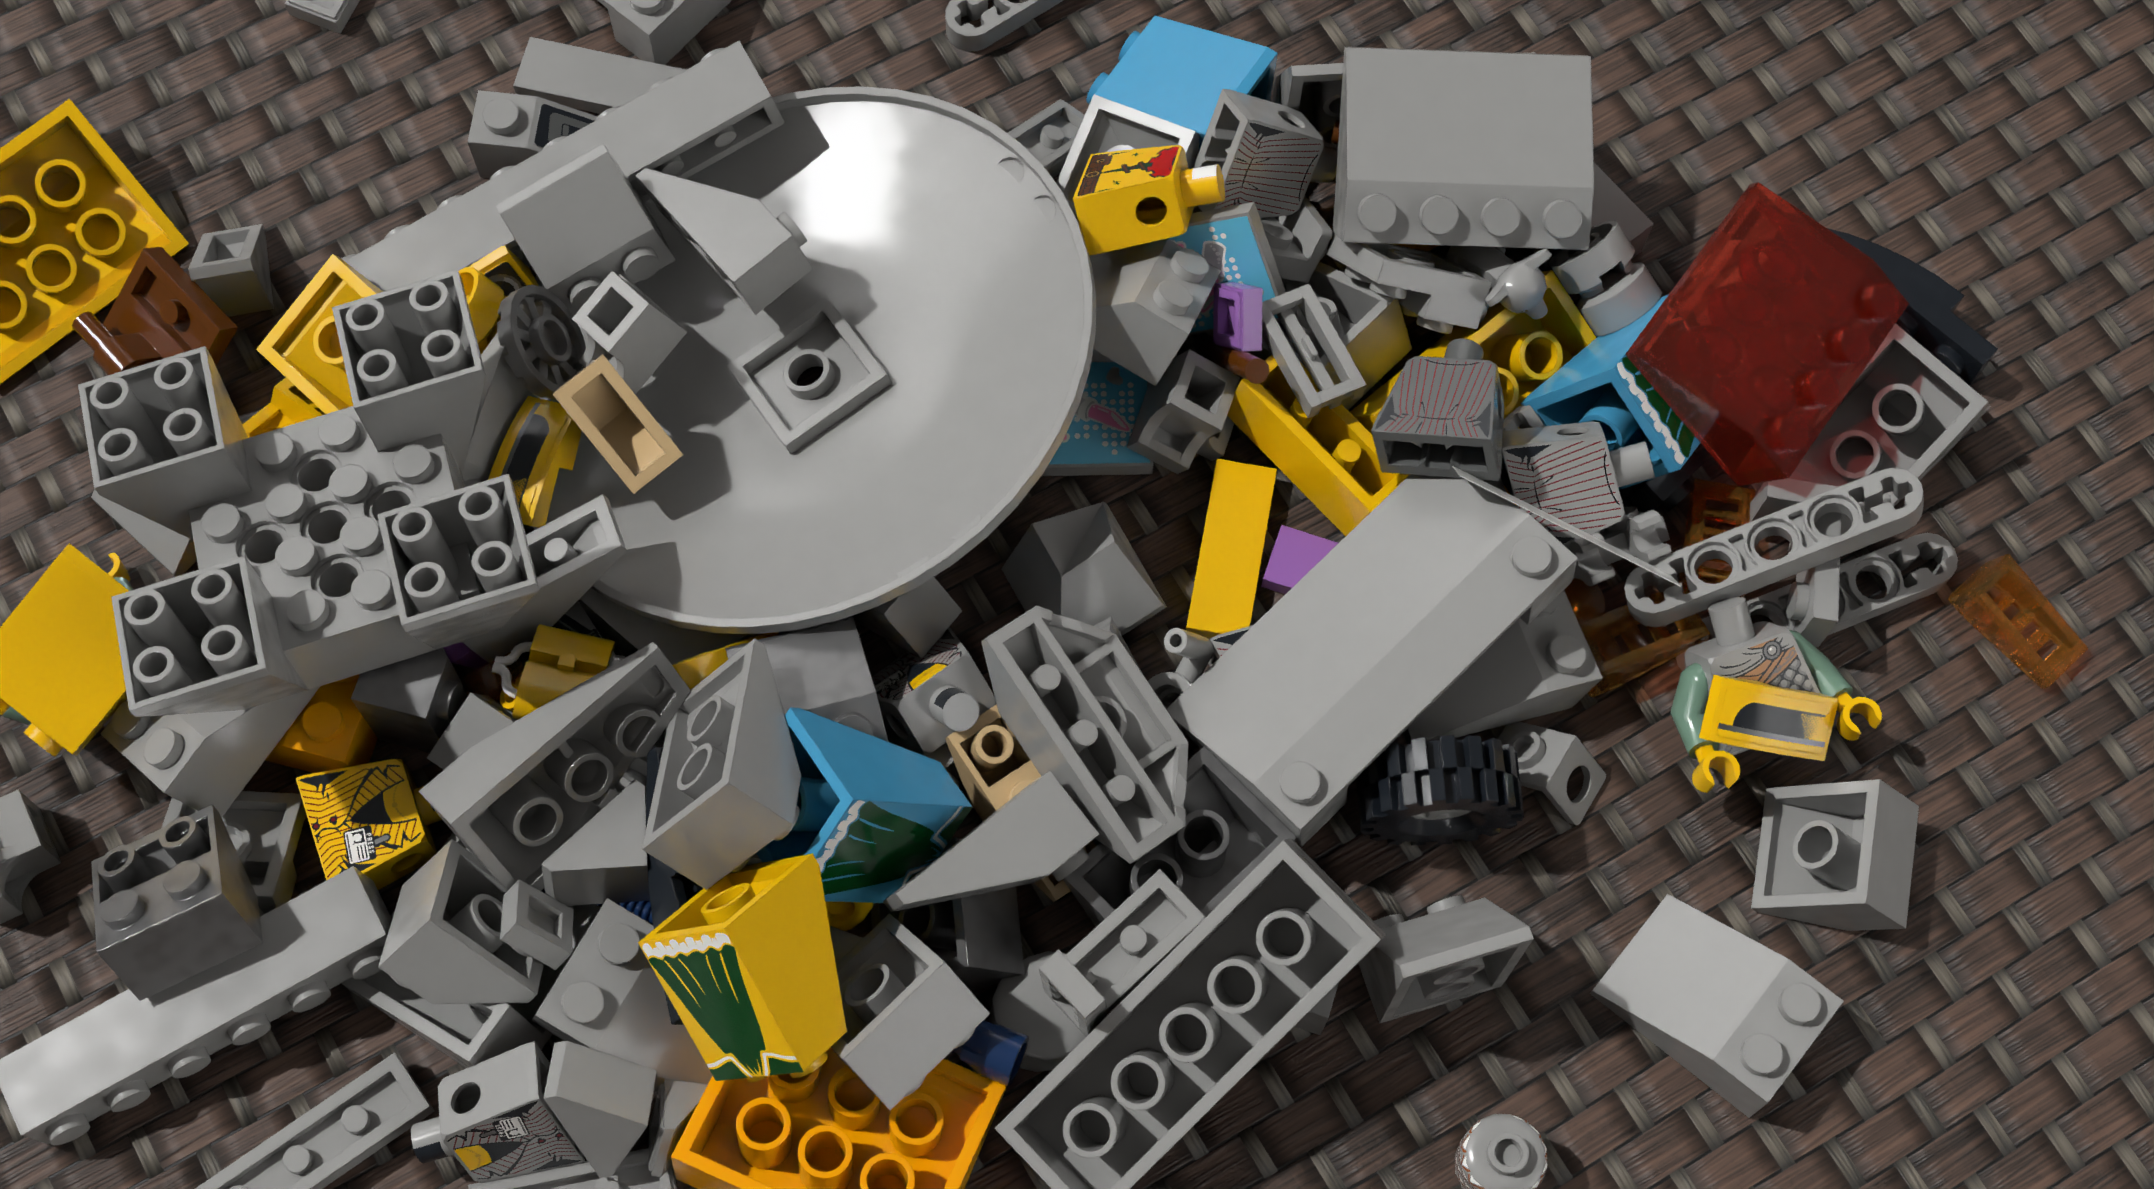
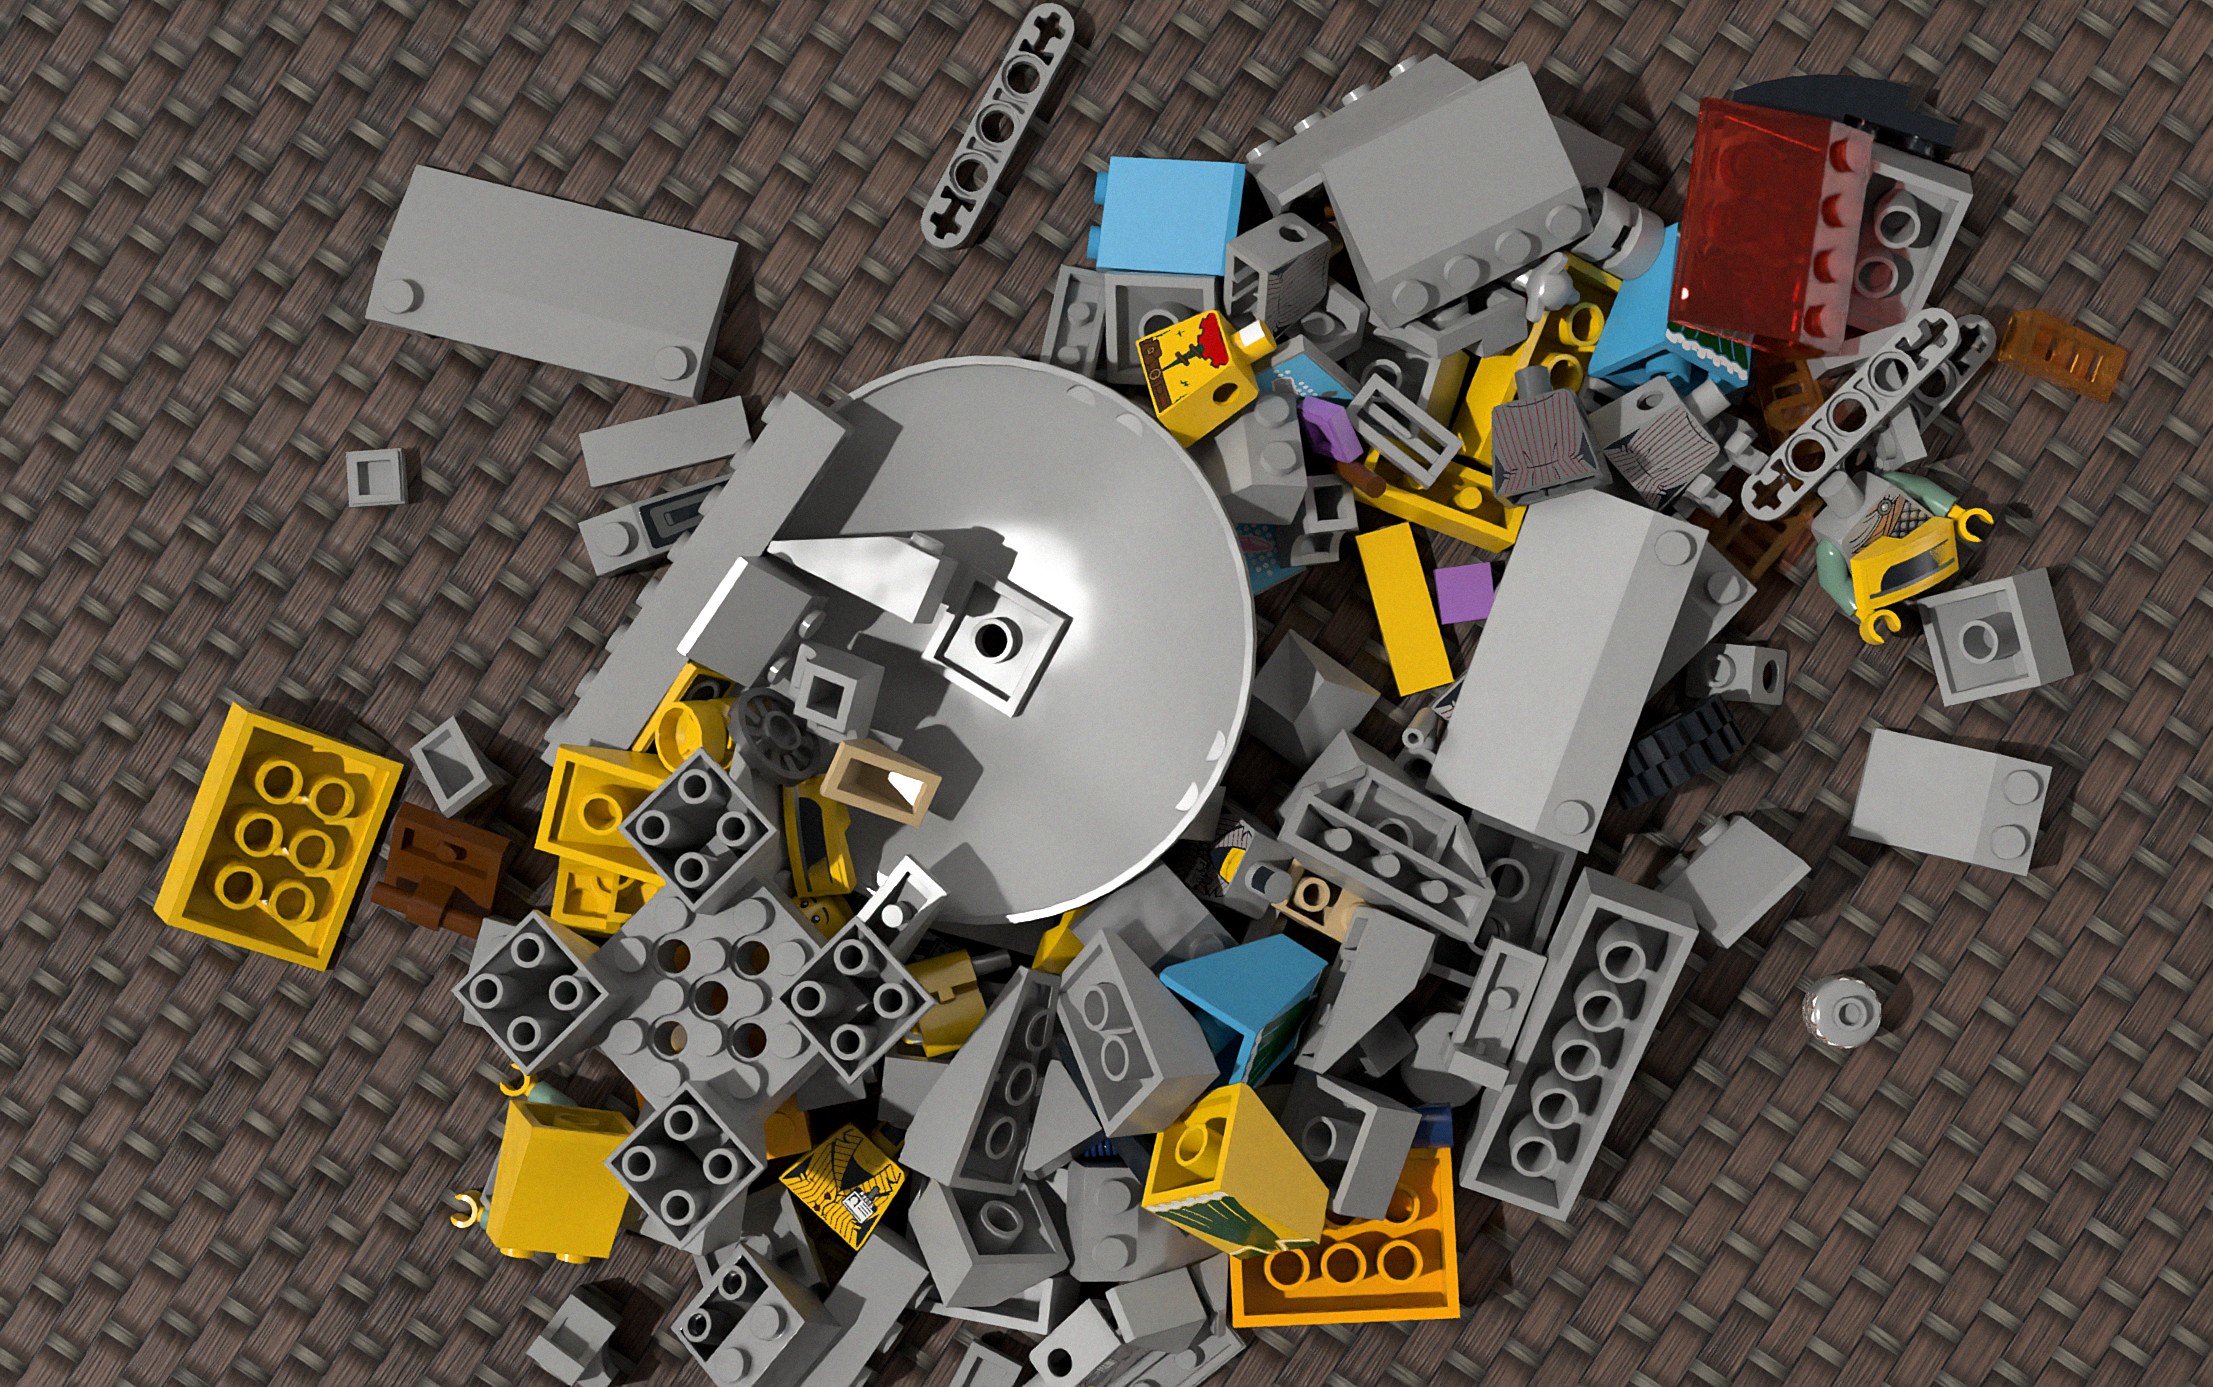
camera: 25 degrees left, 20 degrees up
light grey plate [500,879,574,970] -> none
white sticker [1452,466,1681,587] -> none

